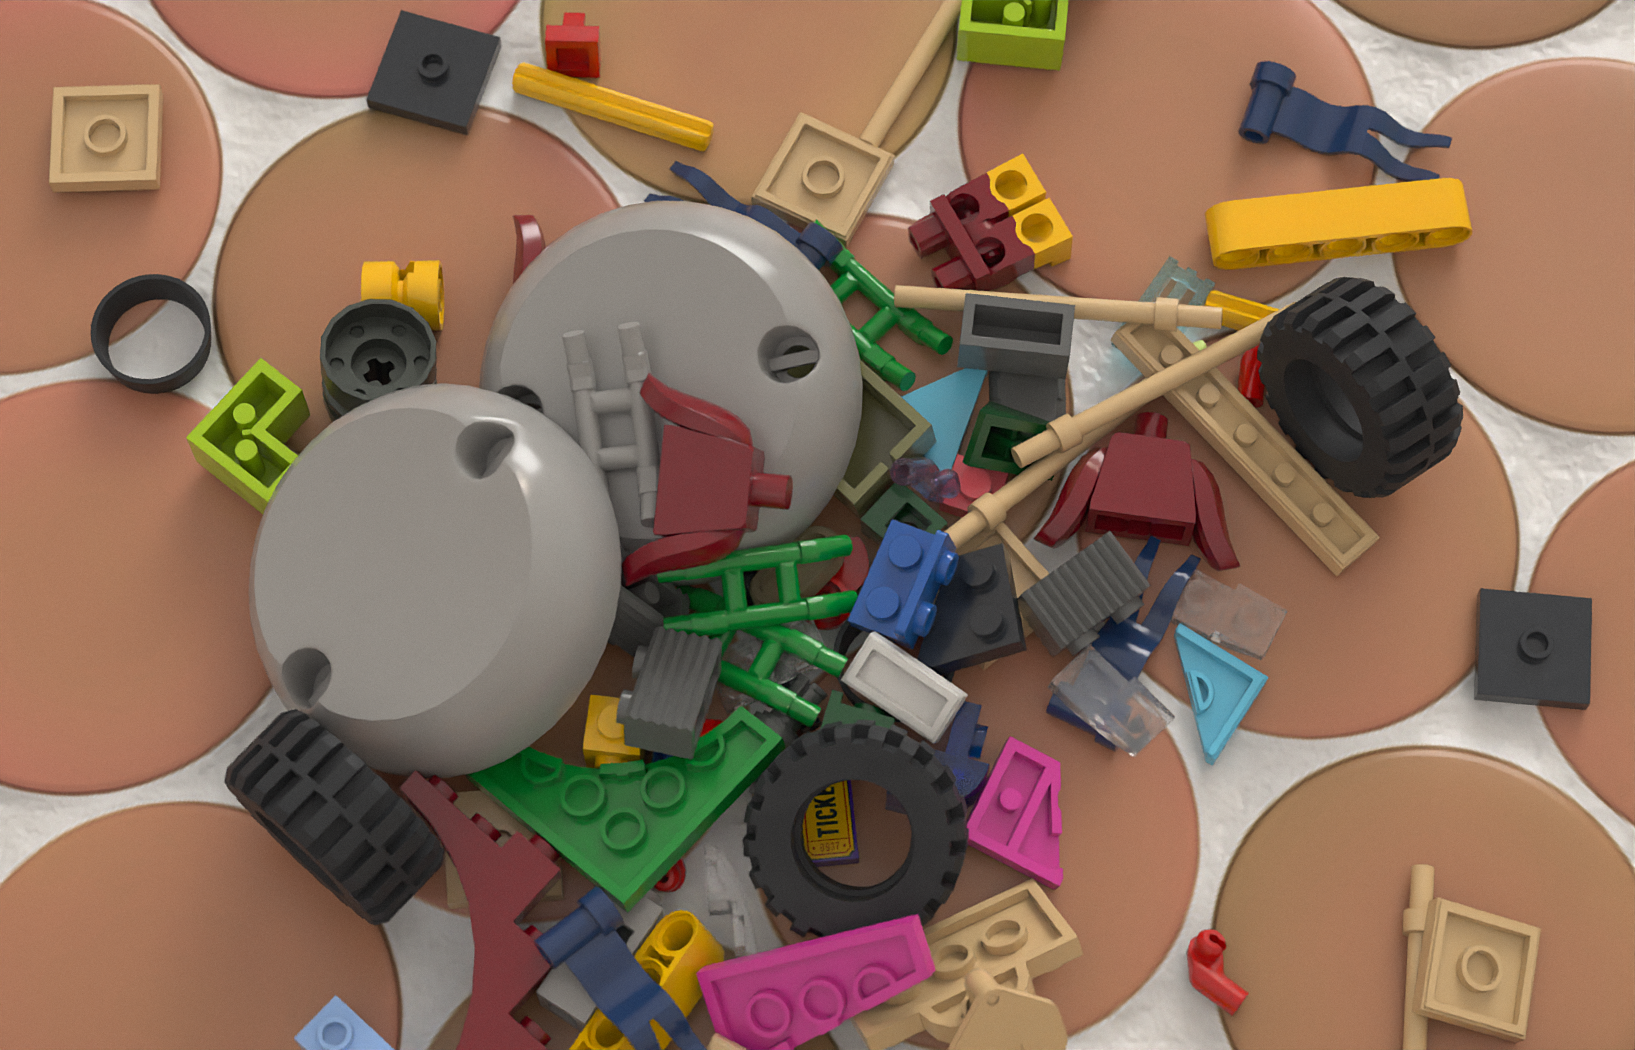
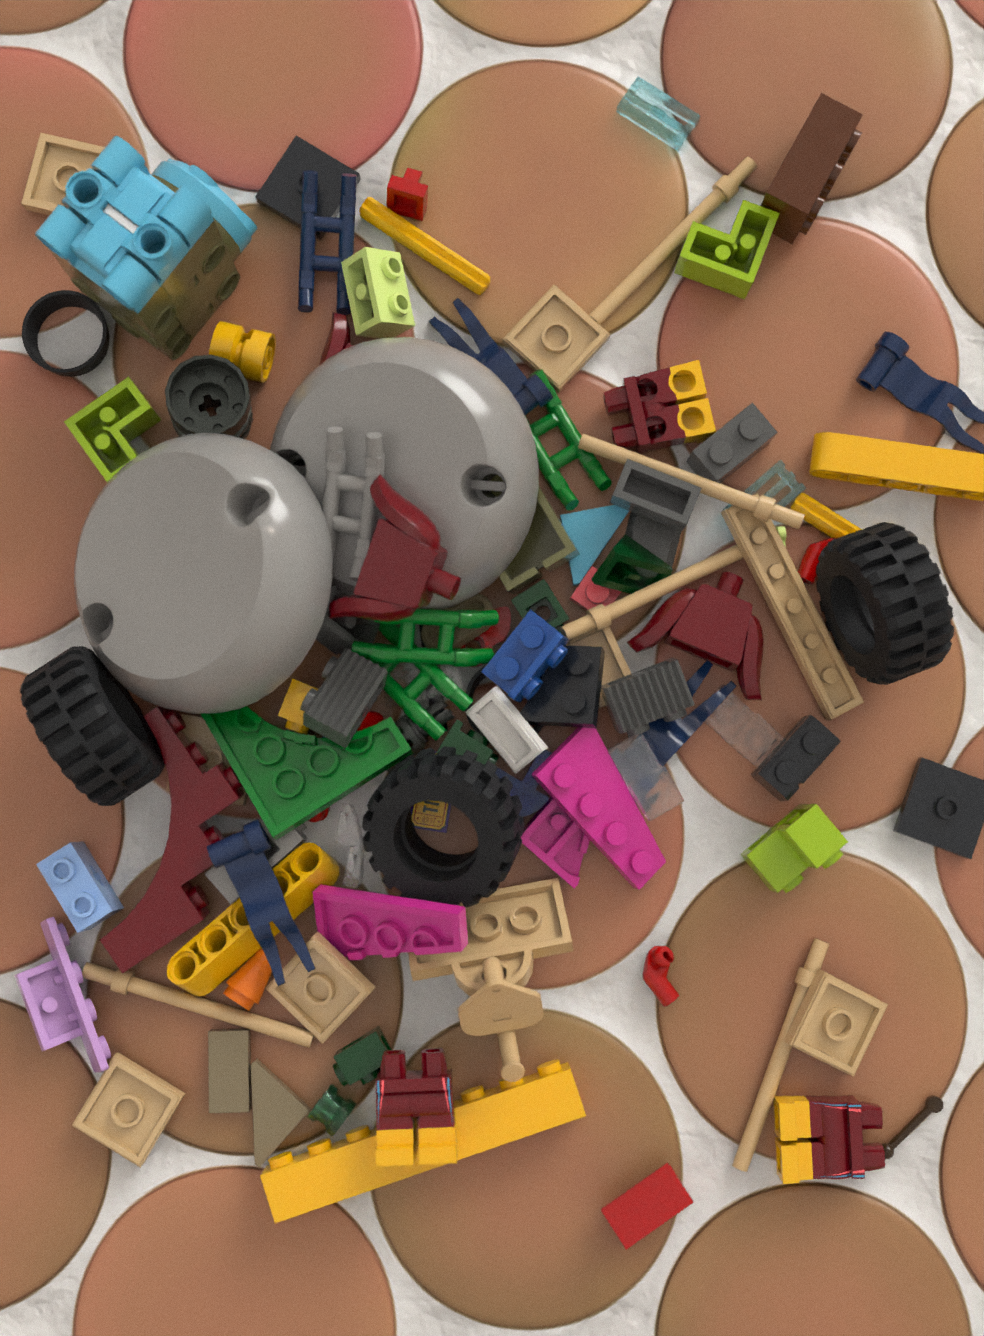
camera: 15 degrees right, 15 degrees up
clear purple arm [890,457,960,503] -> none
tan bar [1011,302,1295,468] -> none
medium azure tile [1174,623,1269,766] -> none
none -> medium azure piece [34,136,257,361]
none -> dark blue piece [298,170,357,315]
none -> yellowish green brick [341,247,415,339]
none -> dark pink wing [531,727,666,890]
none -> dark grey brick [686,402,778,483]
none -> lime brick [740,804,848,893]
none -> black brick [751,715,841,801]

